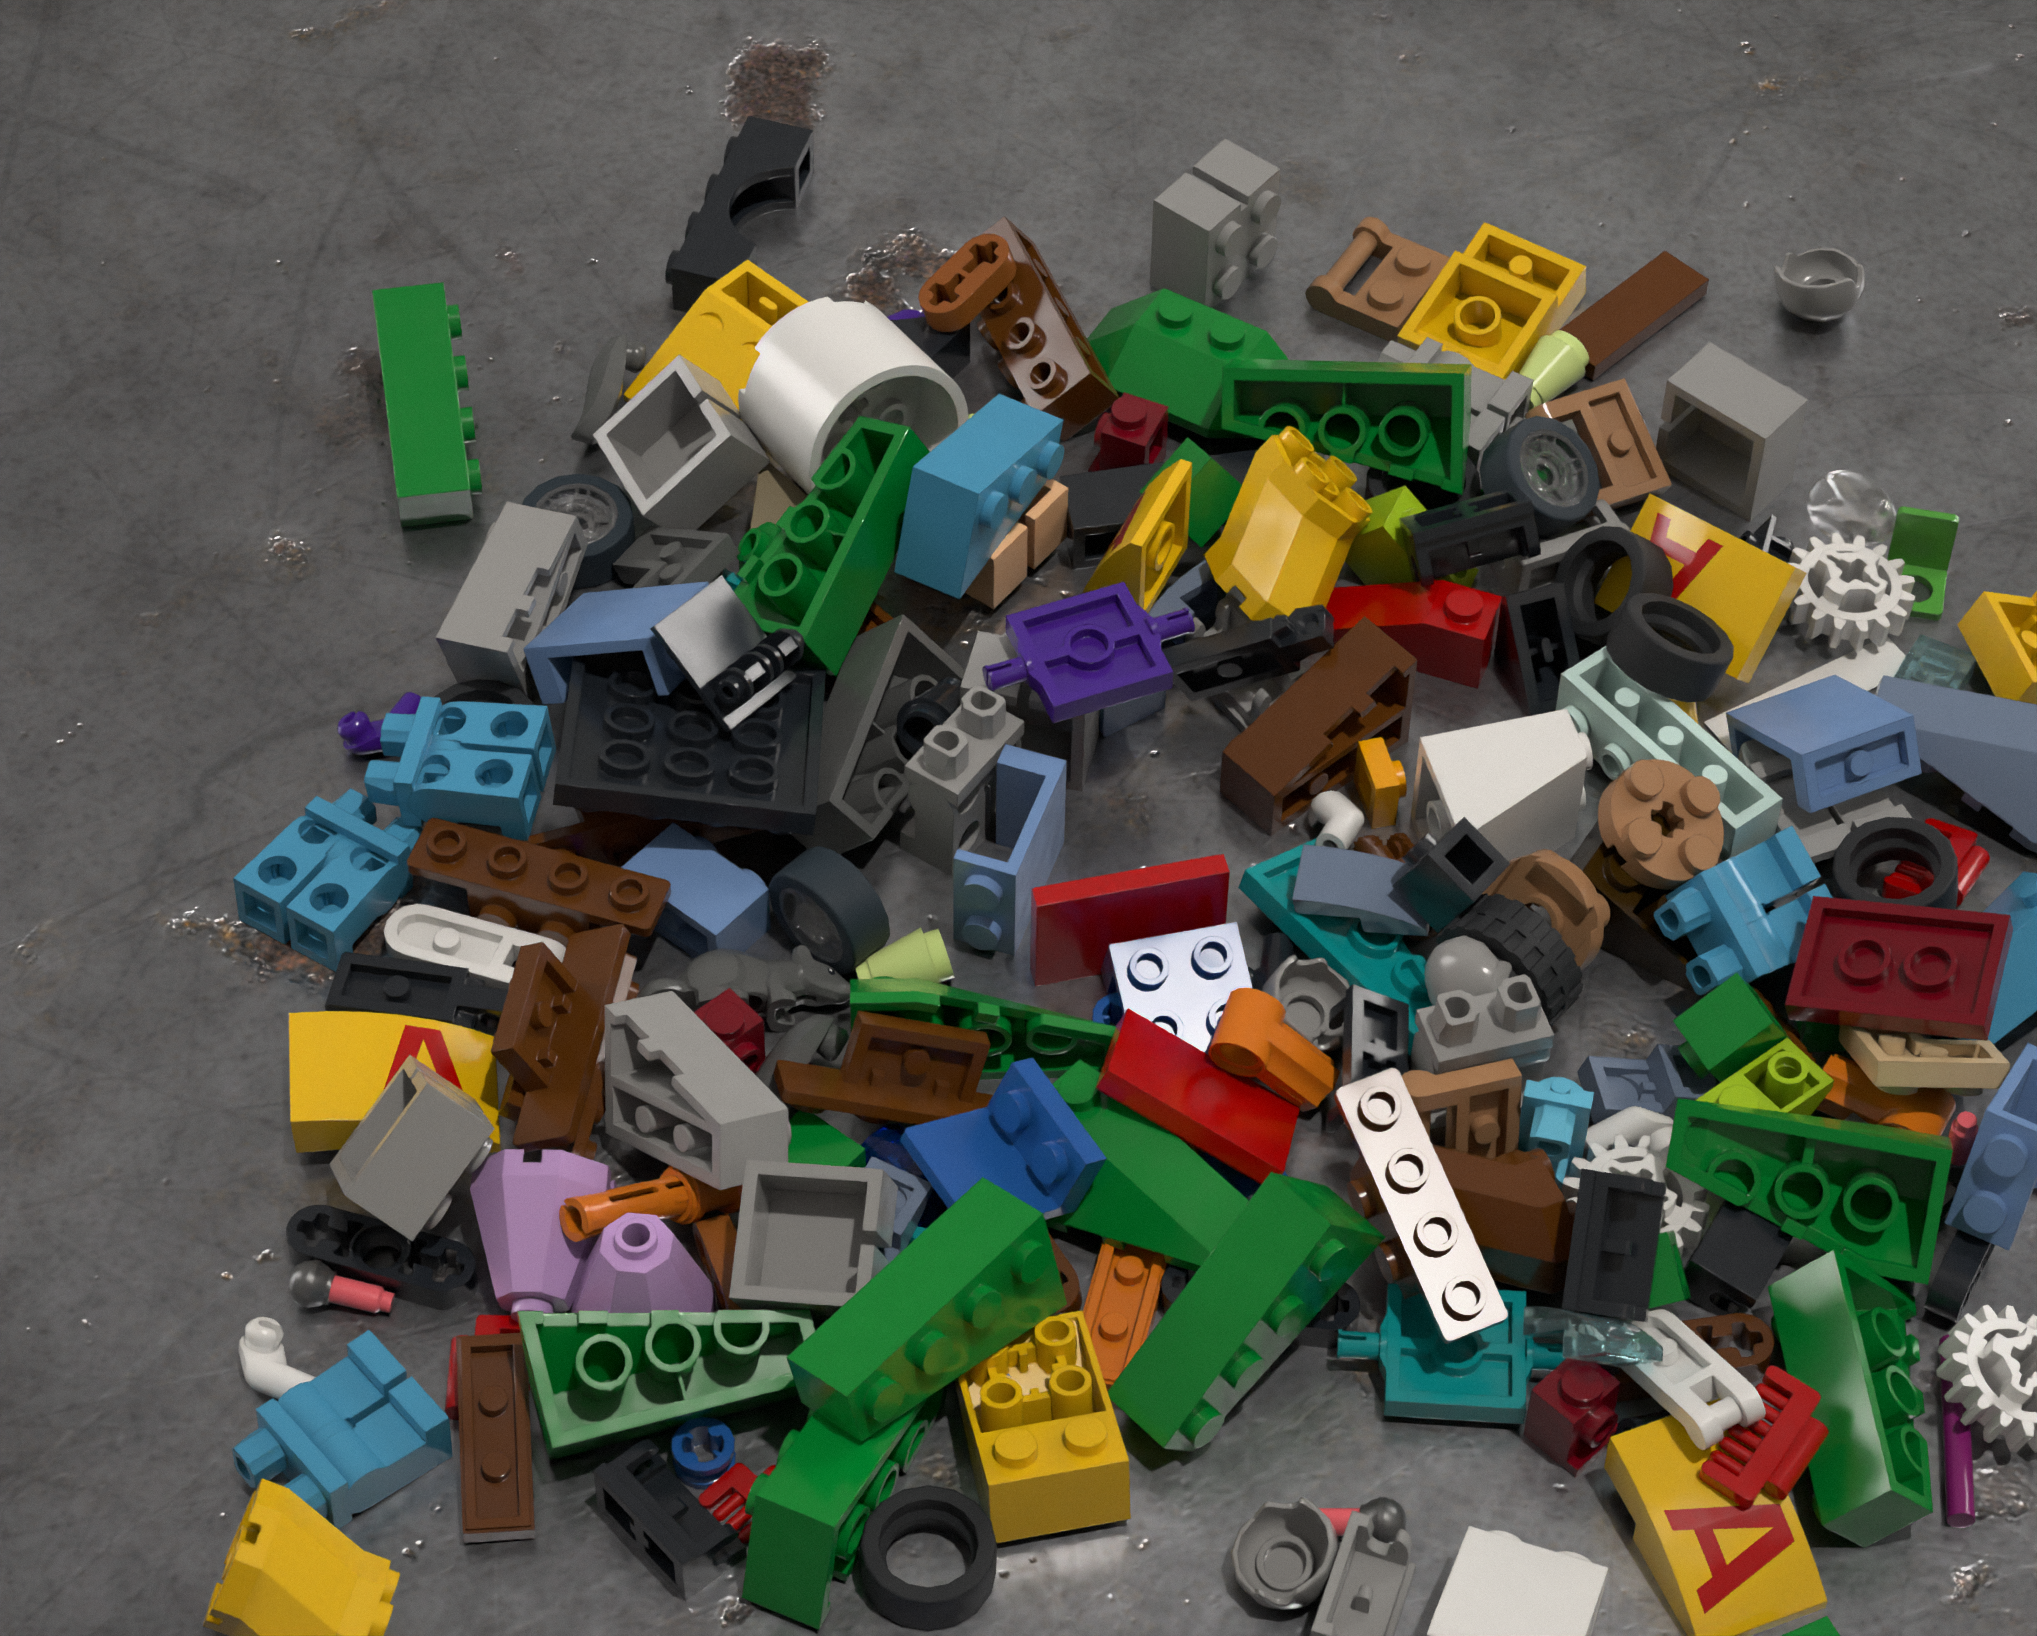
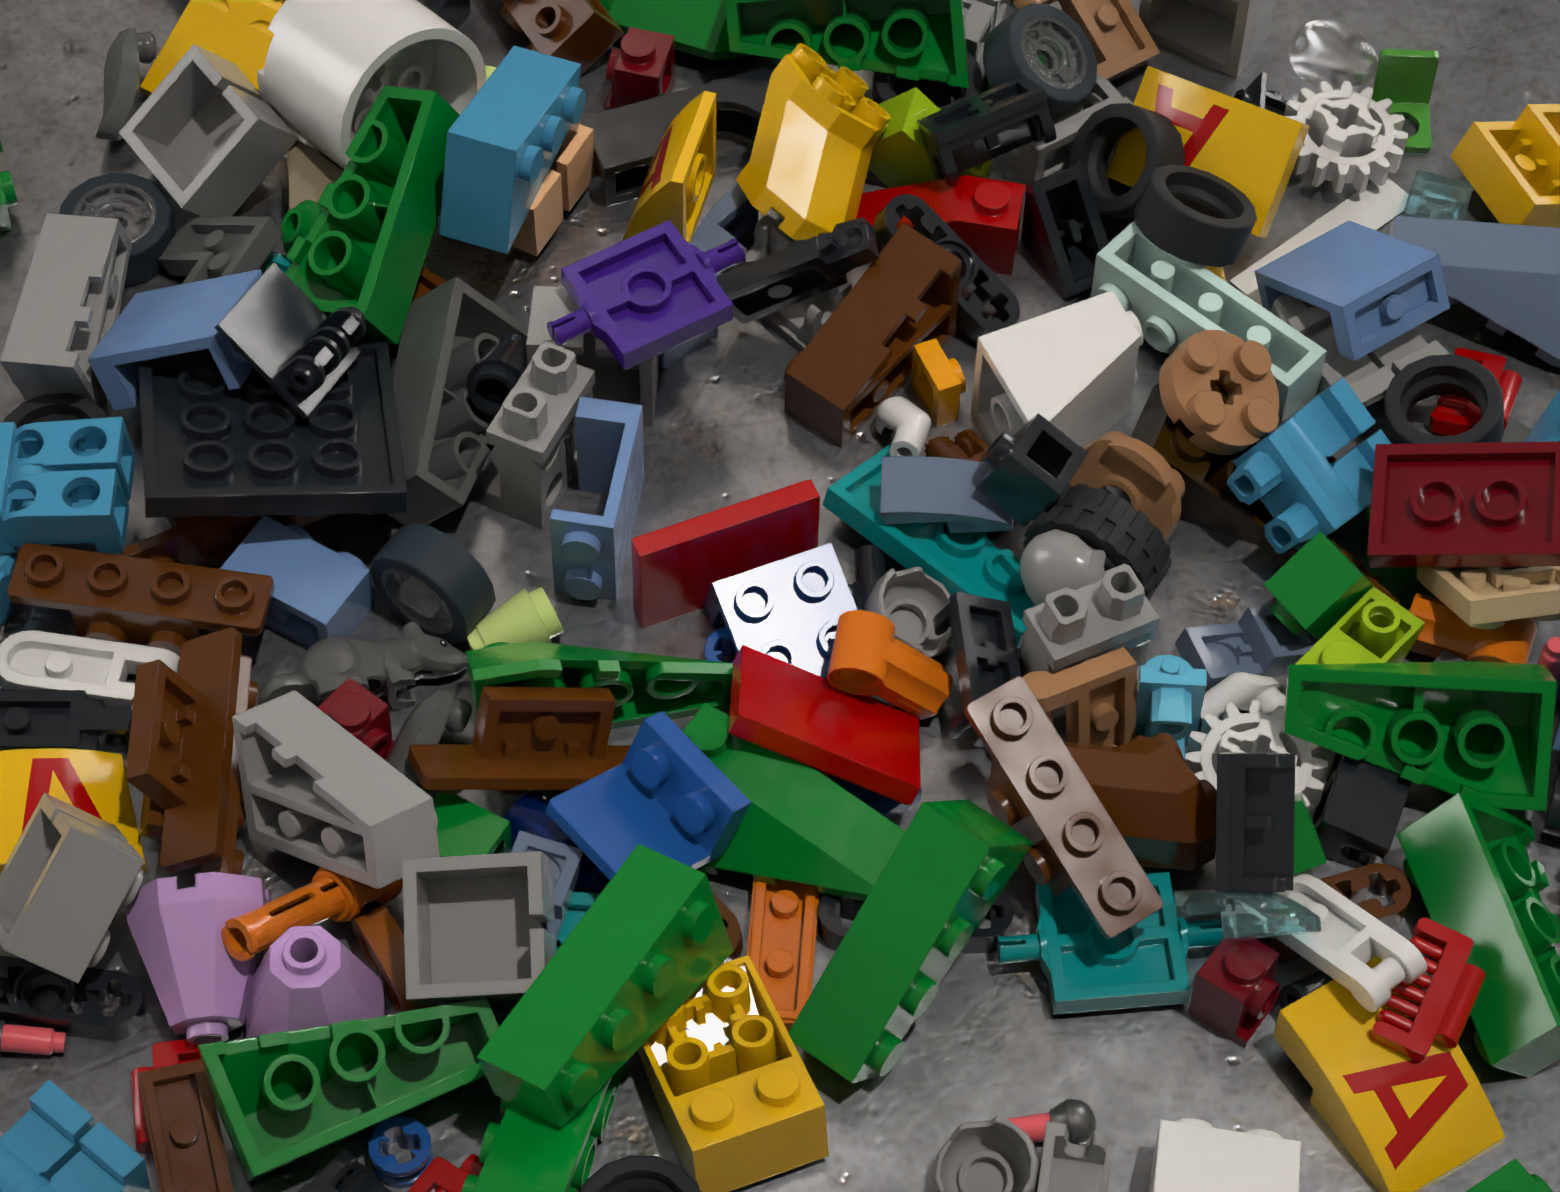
camera: 10 degrees left, 5 degrees up
green brick [1139,437,1242,548] -> none
none -> black beam [873,194,1020,341]

